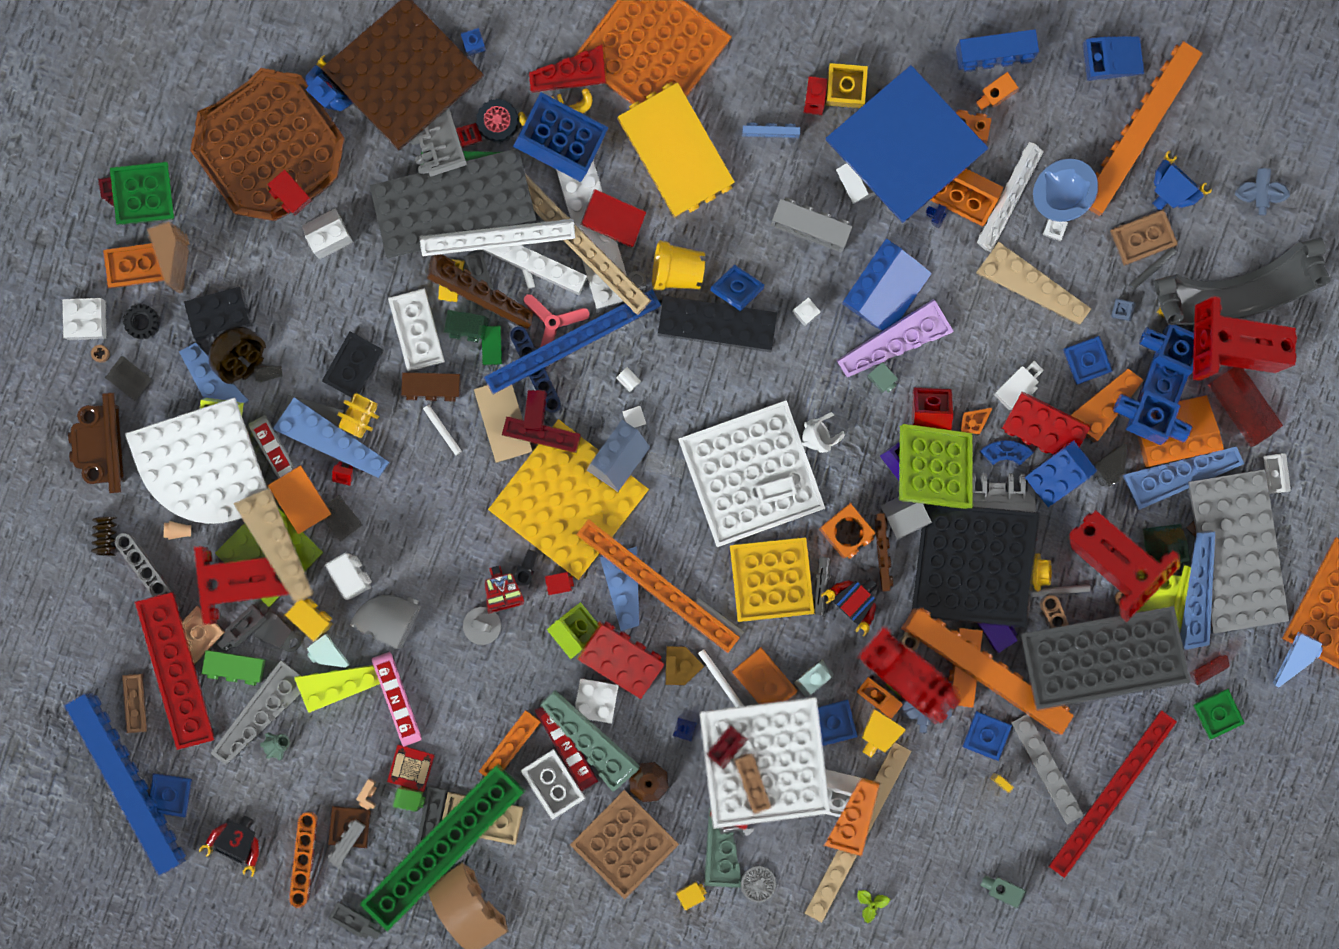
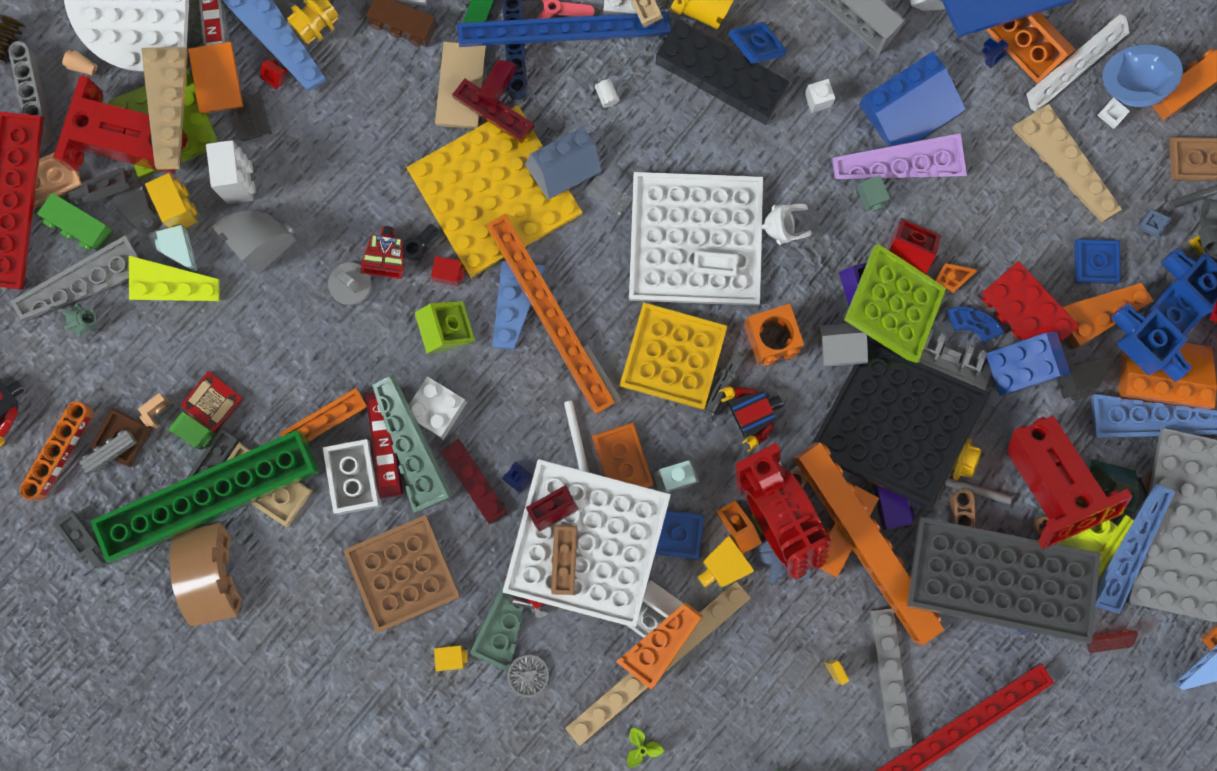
camera: 25 degrees right, 5 degrees down
beam [372,651,422,747] -> none
white bar [423,405,462,455] -> none
red bracket [577,621,665,699] -> none
white tile [622,406,646,428] -> none
reddish brown cone [629,762,669,802] -> none
pearl gold plate [666,646,704,685] -> none
reddish brown wing [874,513,893,592] -> none
blue tile [962,711,1012,761] -> none
white brick [993,361,1043,410] -> none
green plate [1193,689,1245,740] -> none
none -> dark red plate [441,439,507,525]

